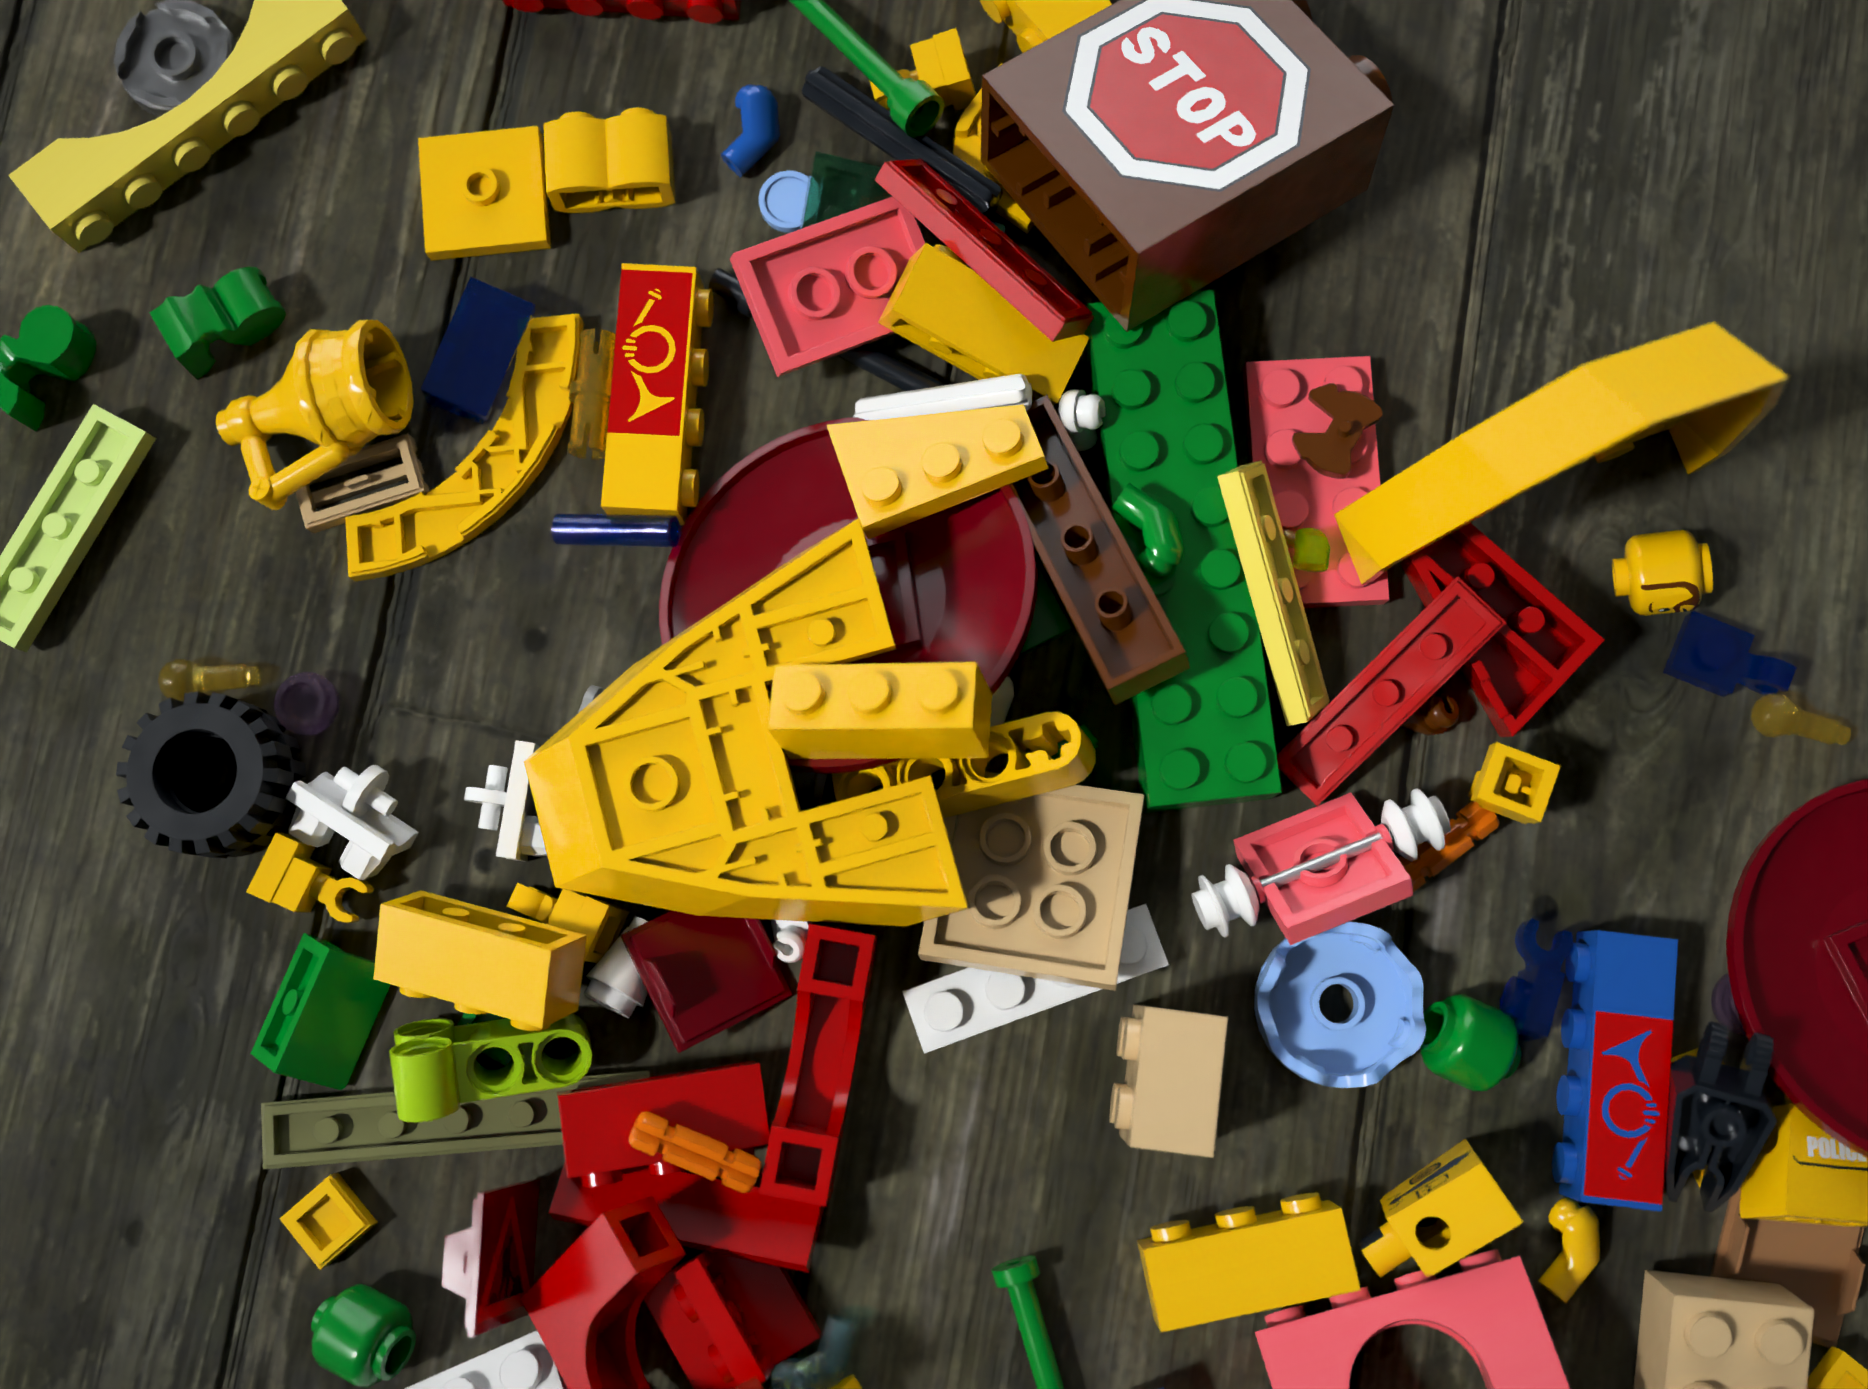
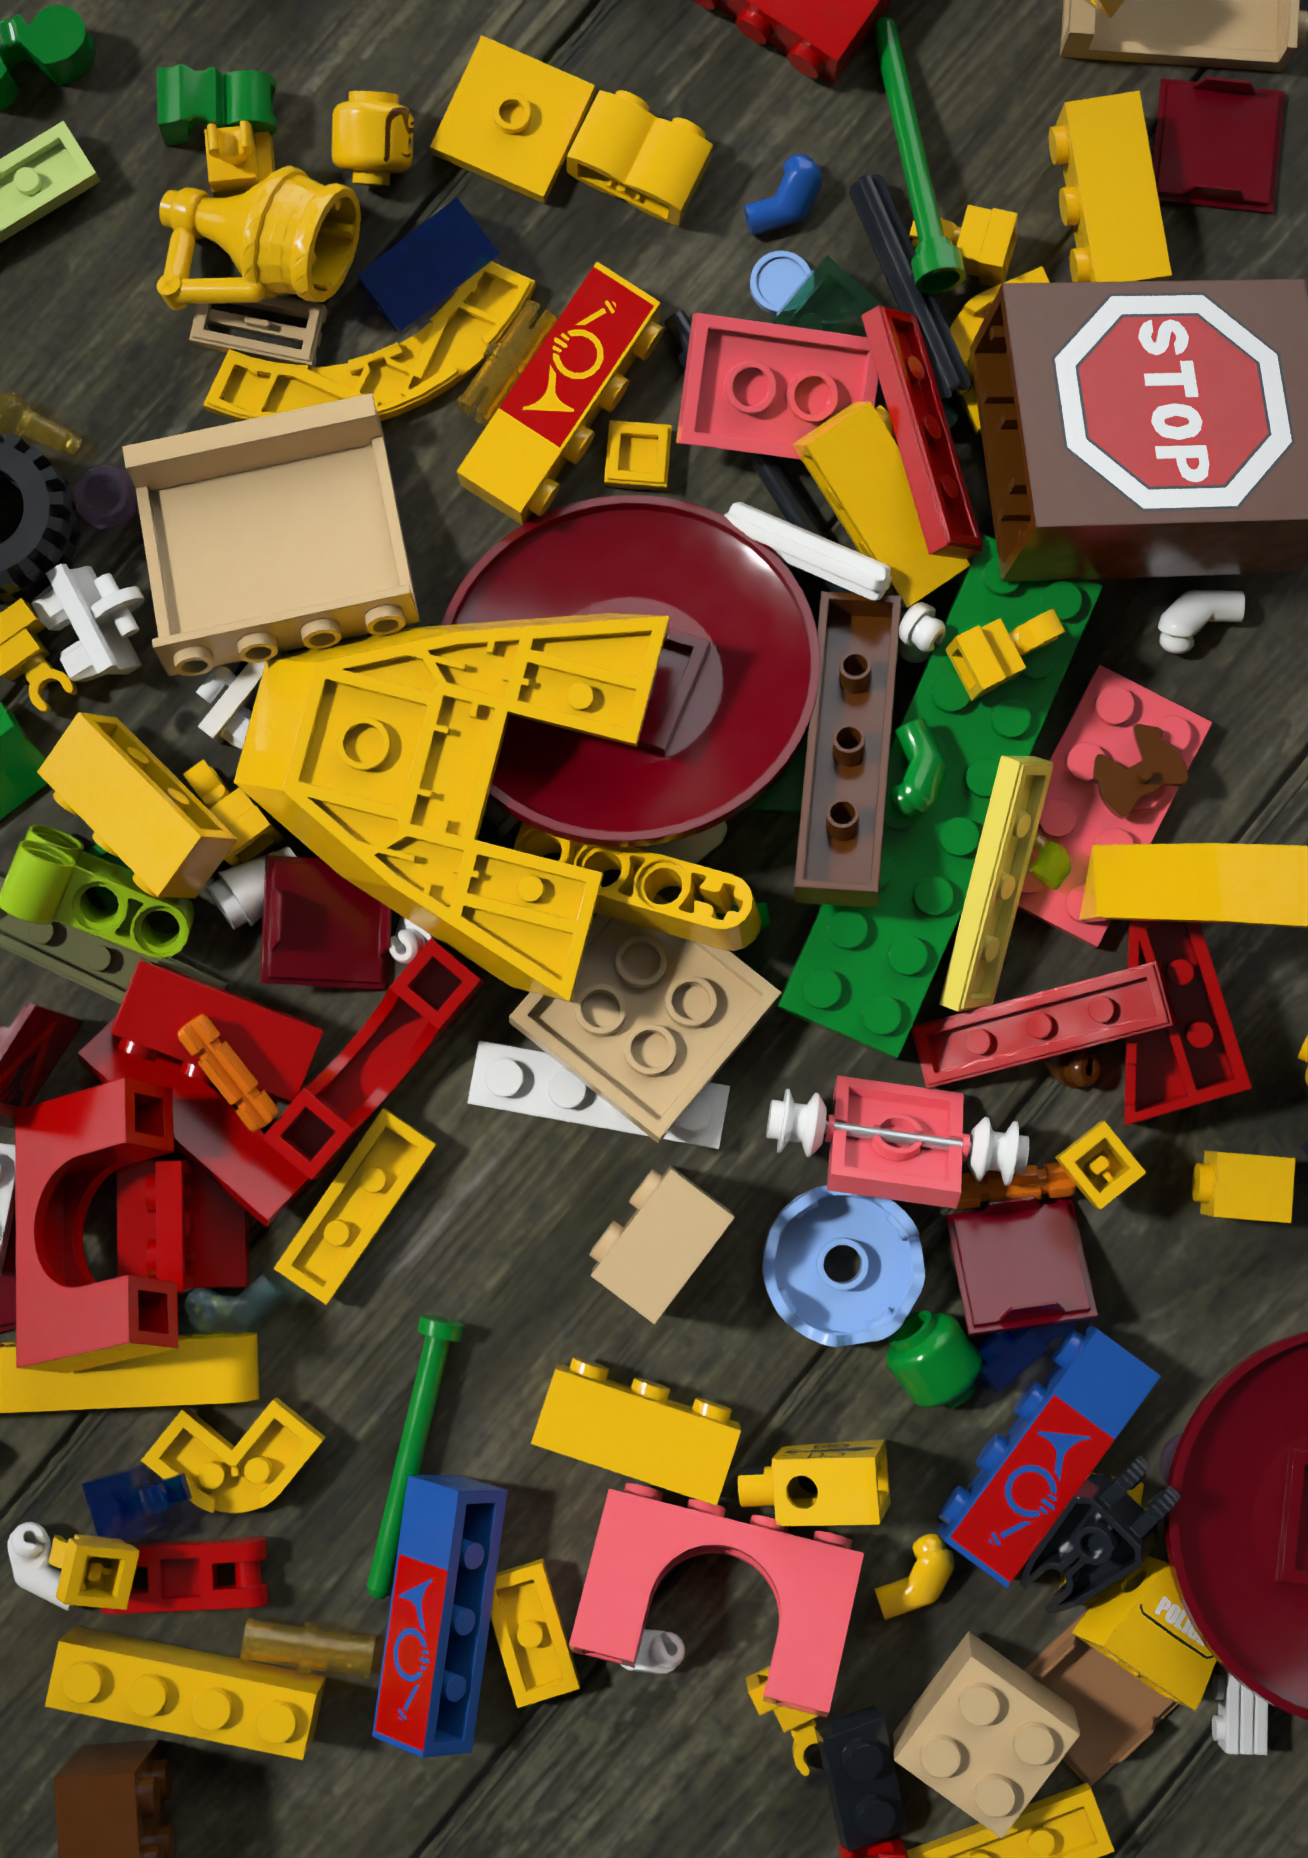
camera: 25 degrees right, 5 degrees up
clear blue piece [552,514,680,547] -> none
yellow brick [767,662,992,759] -> none
yellow wing [827,404,1049,540] -> none
none -> tan panel [122,393,420,676]
none -> yellow piece [204,120,275,198]
none -> yellow plate [273,1108,438,1305]
none -> yellow head [331,91,414,186]
none -> yellow tile [604,420,672,492]
none -> yellow piece [945,608,1066,701]
none -> dark red piece [945,1196,1098,1336]
none -> white arm [1158,590,1245,654]
none -> yellow brick [1192,1150,1296,1223]

